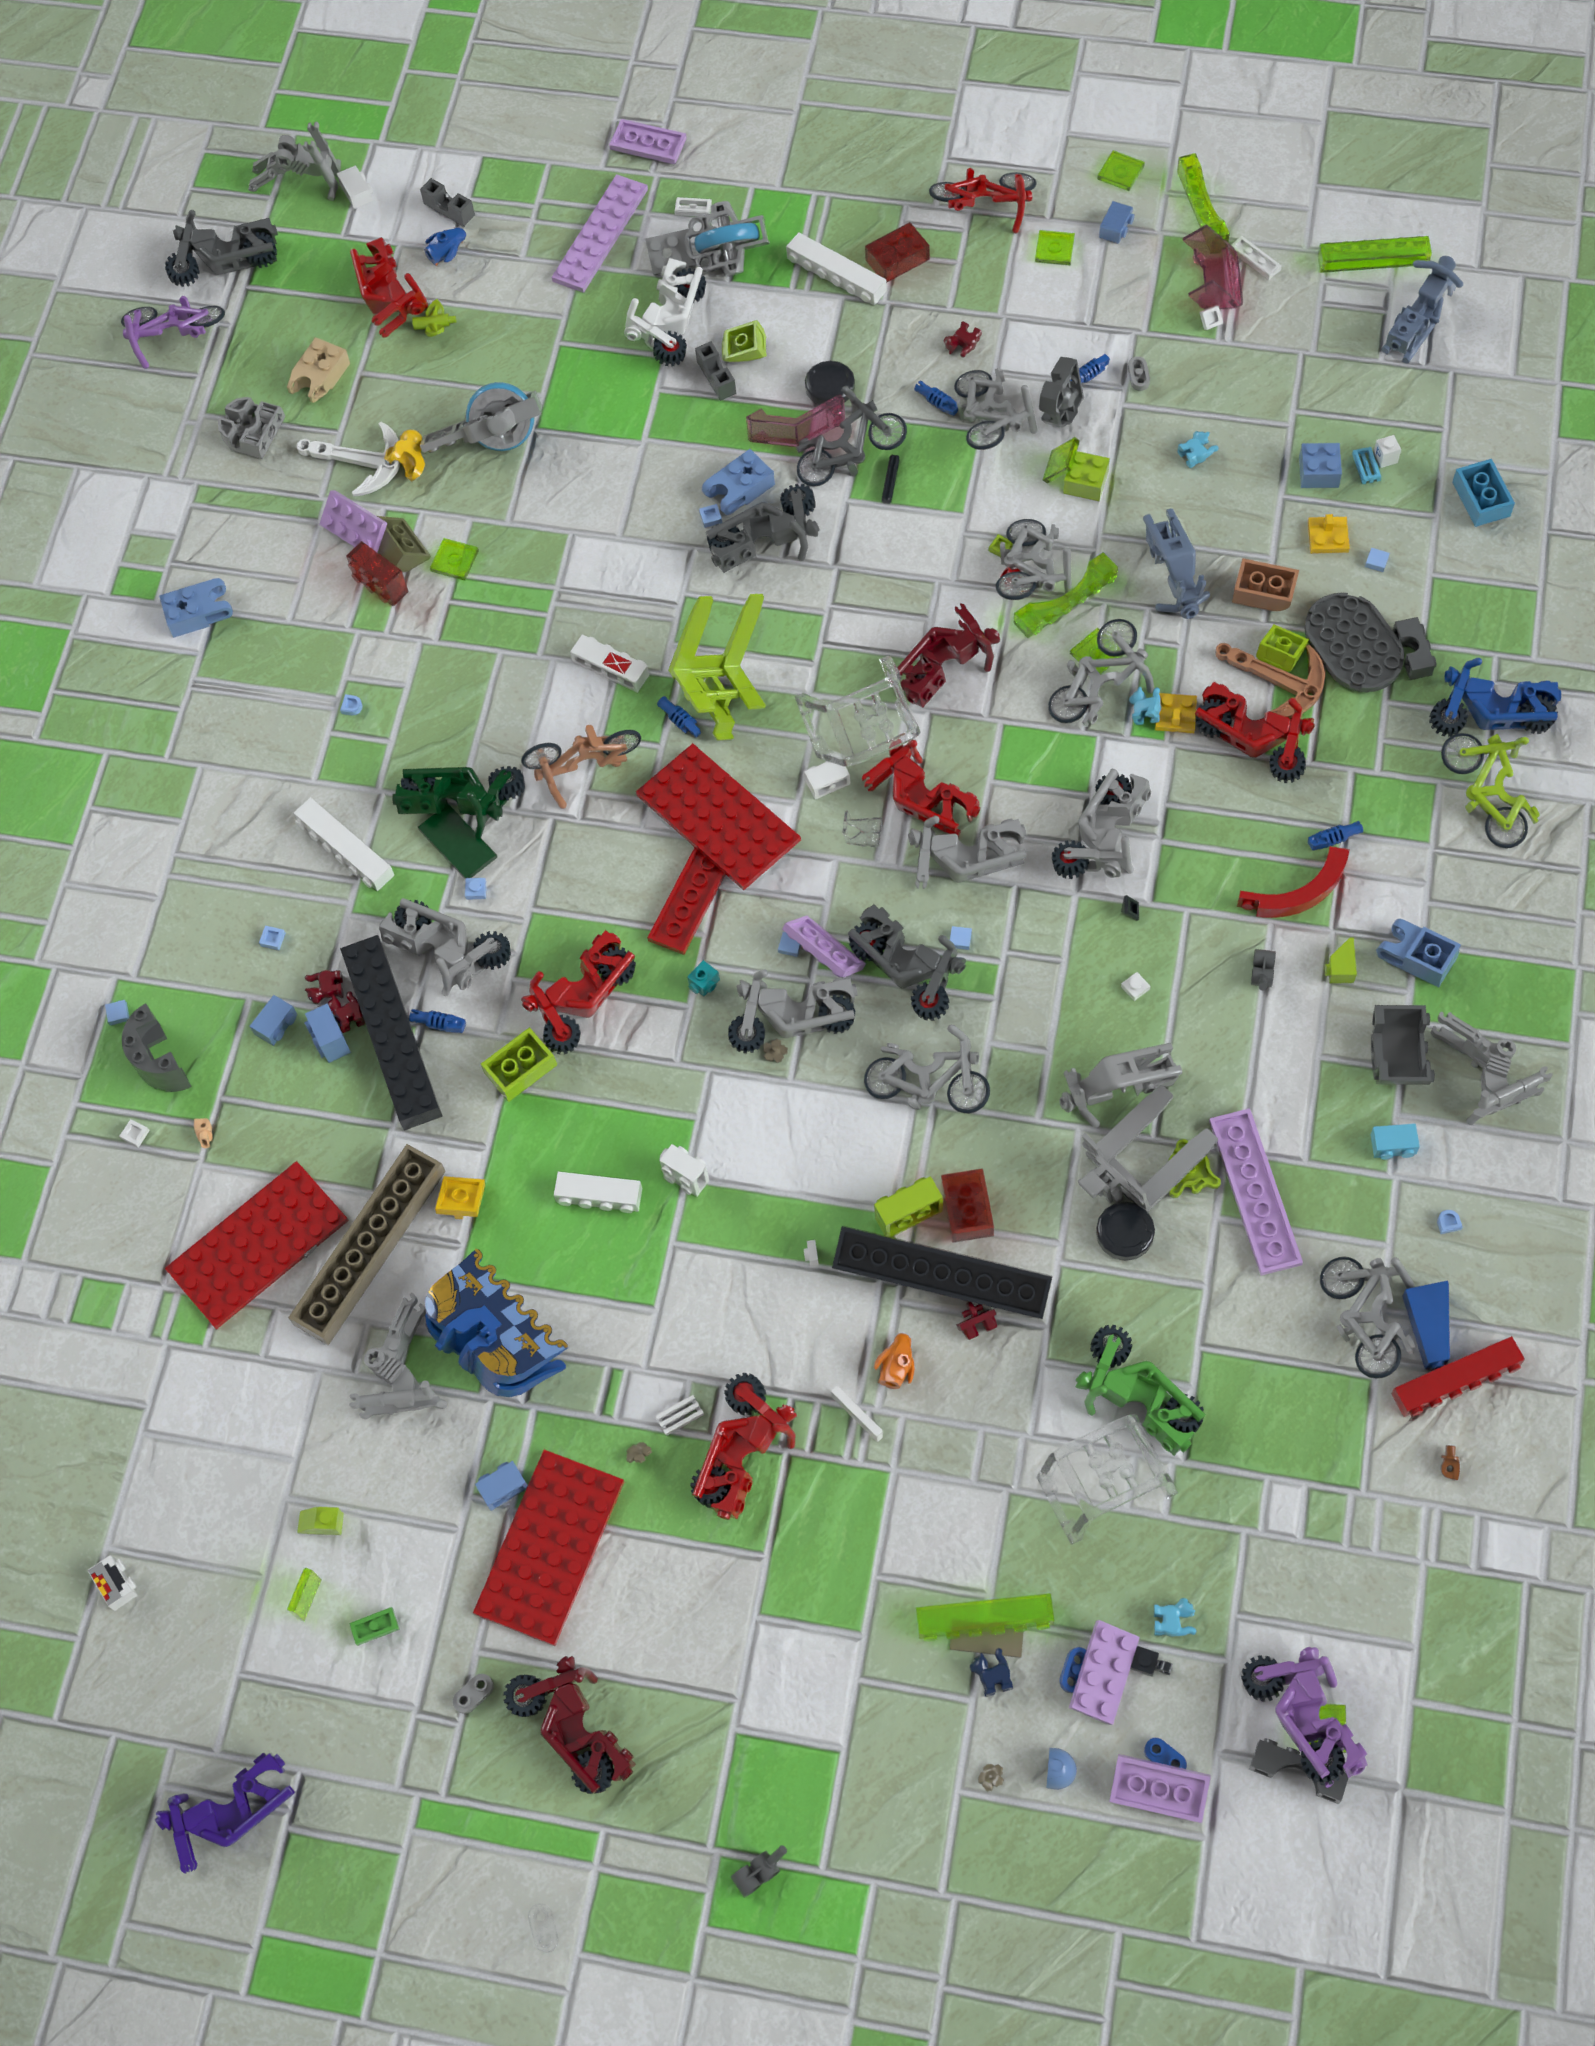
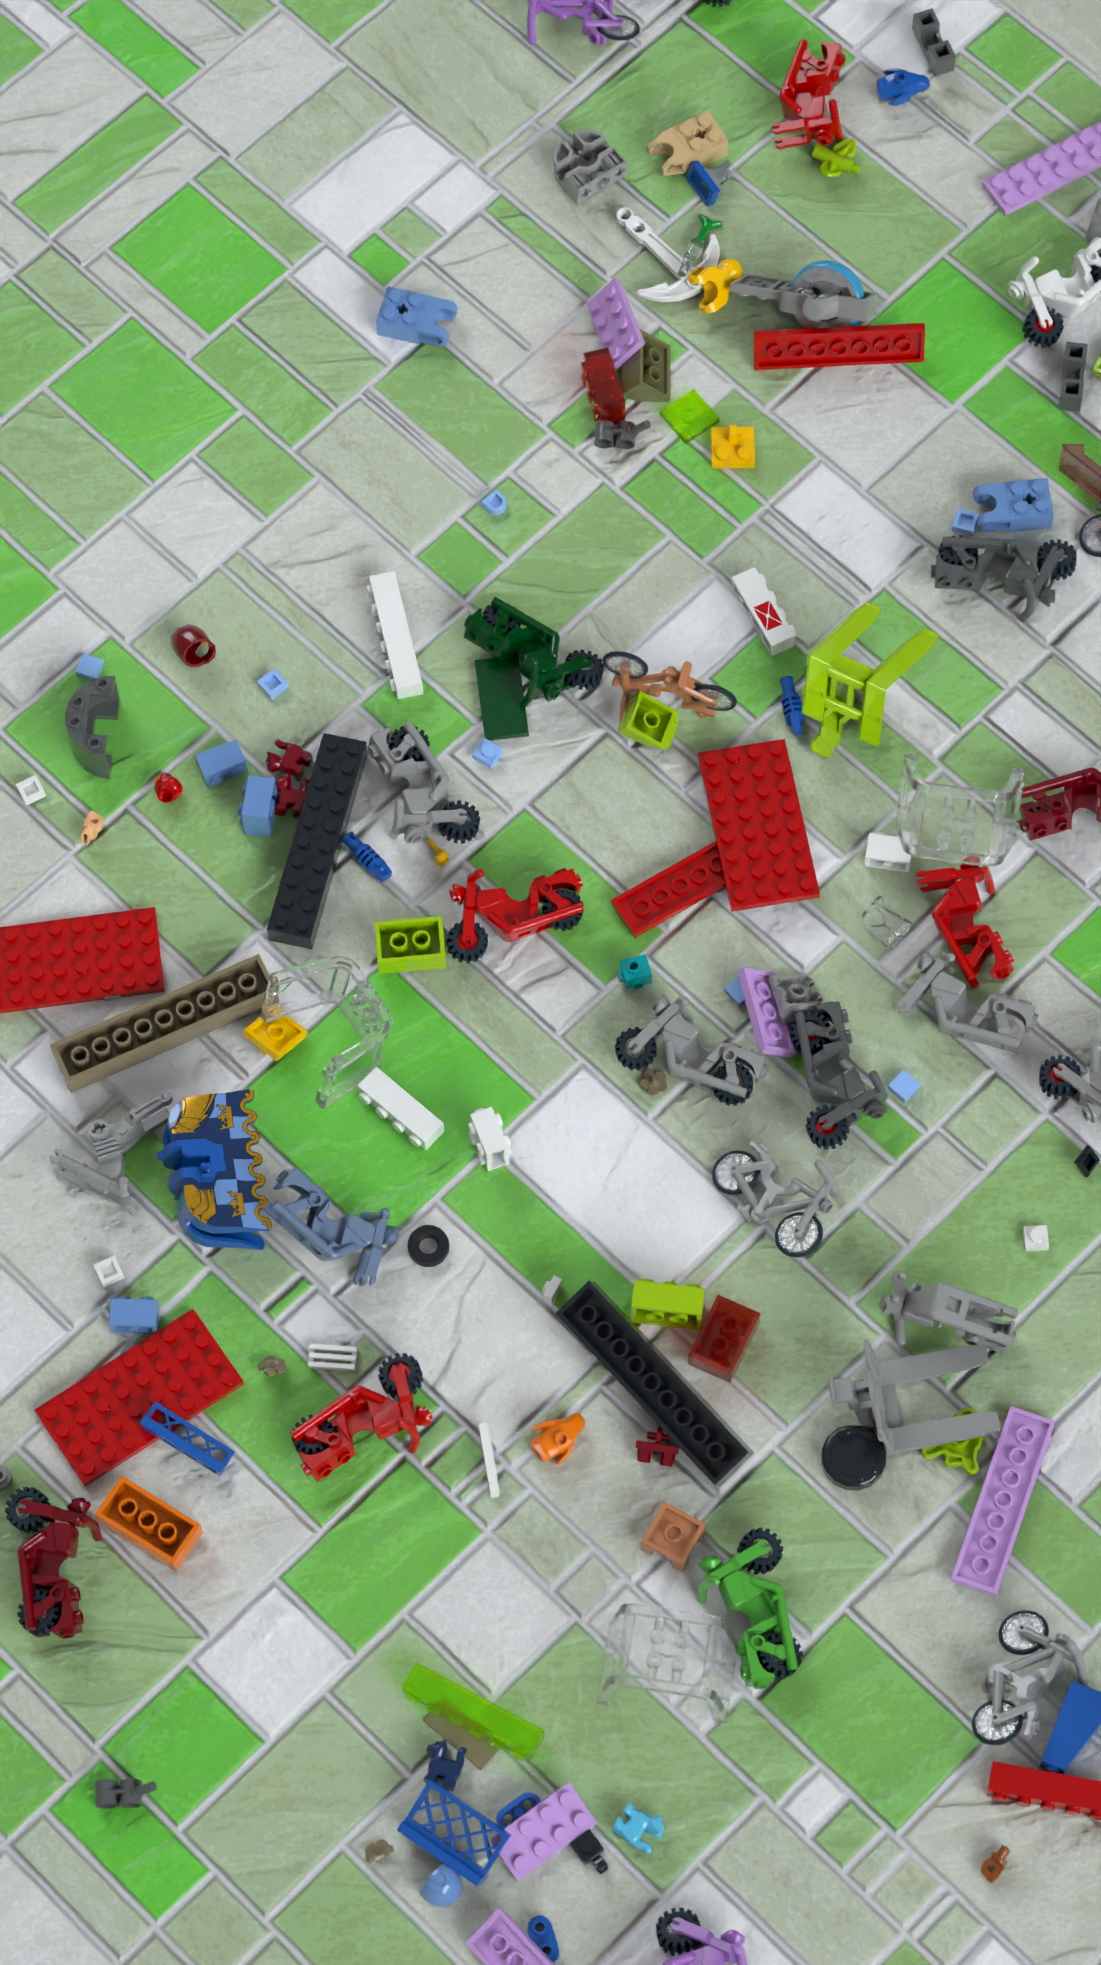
camera: 30 degrees right, 0 degrees up
none -> white plate [93,1255,125,1288]
none -> orange brick [95,1476,203,1572]
none -> blue fence [140,1402,235,1476]
none -> red animal [154,773,183,803]
none -> dark red piece [171,625,216,667]
none -> clear windscreen [260,956,392,1109]
none -> sand blue piece [262,1168,399,1287]
none -> blue fence [397,1779,511,1886]
none -> black tyre [407,1225,449,1267]
none -> yellow hand [427,838,449,867]
none -> dark grey beam [594,420,651,449]
none -> lime slope [618,691,678,750]
none -> nougat panel [641,1502,706,1573]
none -> clear piece [678,214,723,277]
none -> blue piece [686,160,732,207]
none -> yellow hinge [711,425,755,469]
none -> red plate [754,323,925,370]
none -> light grey slope [769,974,823,1025]

